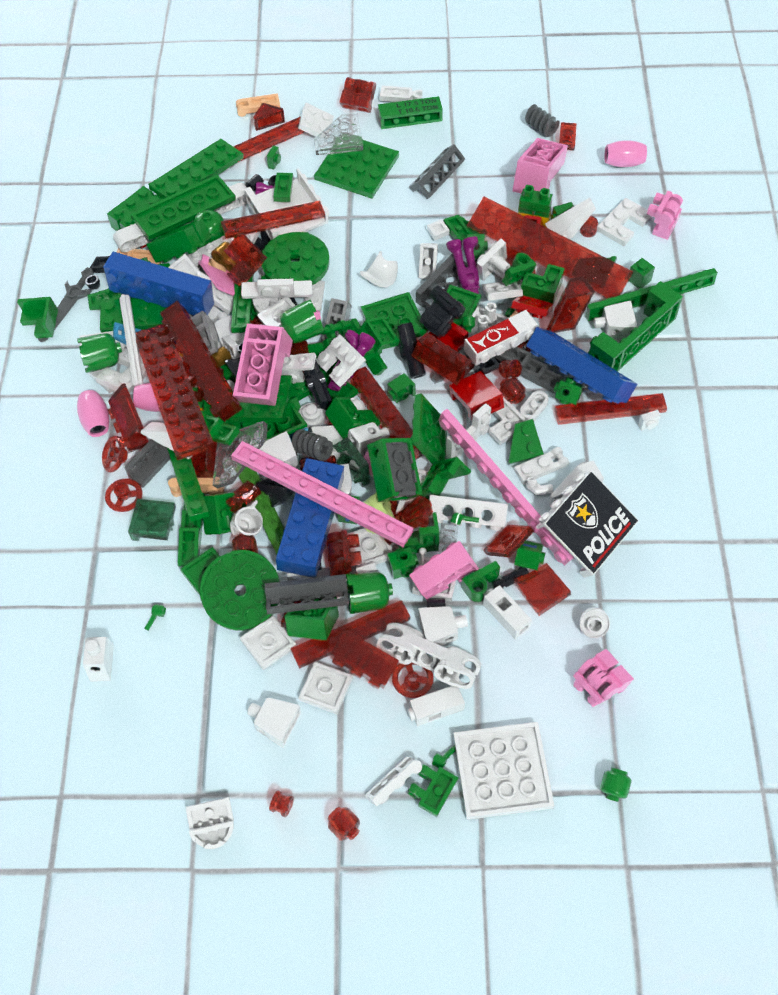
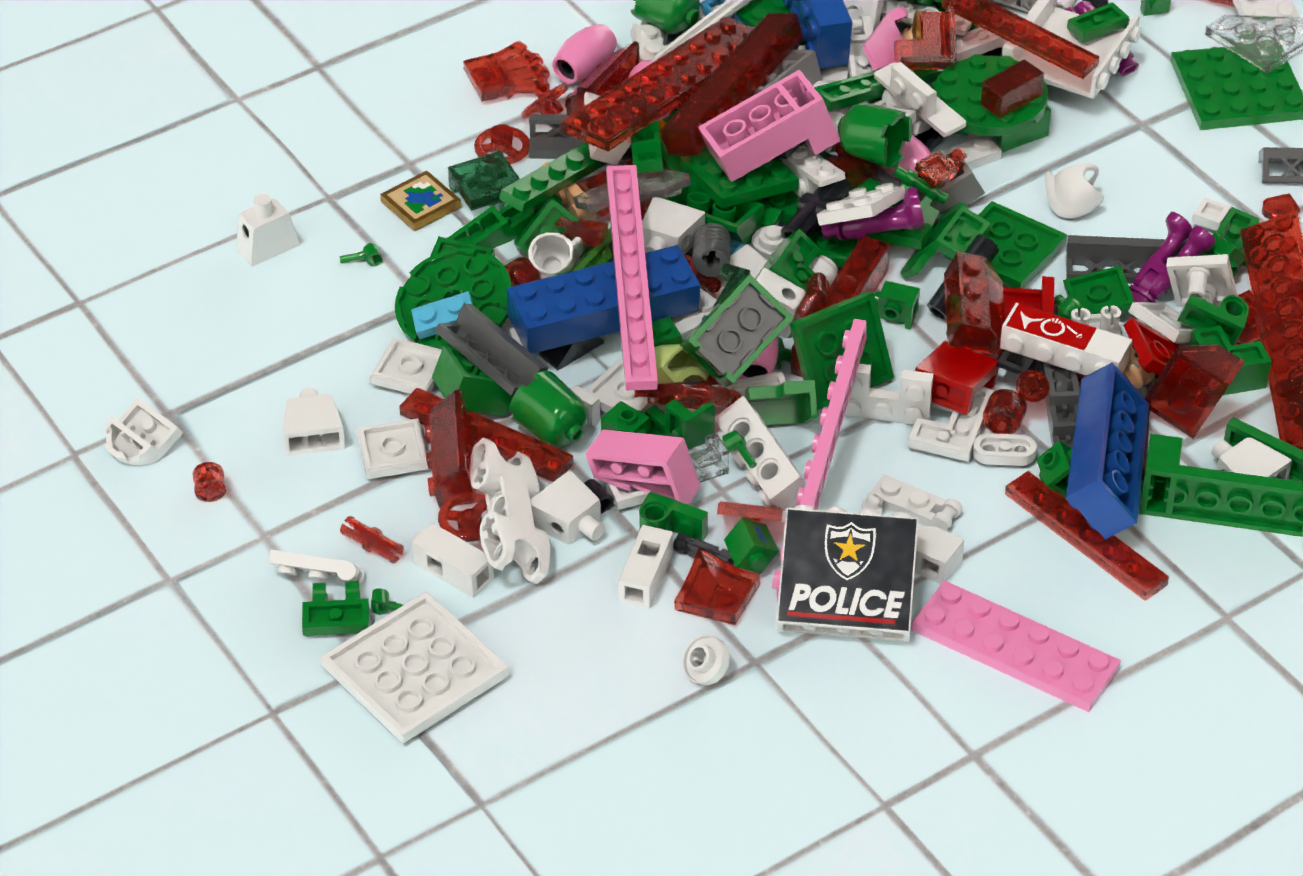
camera: 55 degrees right, 15 degrees down
clear red hips [326,530,362,576] -> none
clear red head [327,807,360,841] -> none
white slope [418,243,438,279] -> none
black piece [419,285,465,339] -> none
green wing [508,419,544,465] -> none
bright pink hips [573,649,634,707] -> none
green head [600,767,632,802] -> none
white plate [638,410,661,431] -> none
none -> clear red pin [340,516,404,563]
none -> tile [380,170,461,231]
none -> medium azure plate [411,291,474,339]
none -> clear red plate [463,41,550,102]
none -> clear red arm [795,272,829,318]
none -> bright pink plate [911,580,1121,712]
none -> clear red plate [915,147,968,189]
none -> clear red brick [981,59,1044,119]
none -> clear red tile [1261,193,1300,224]

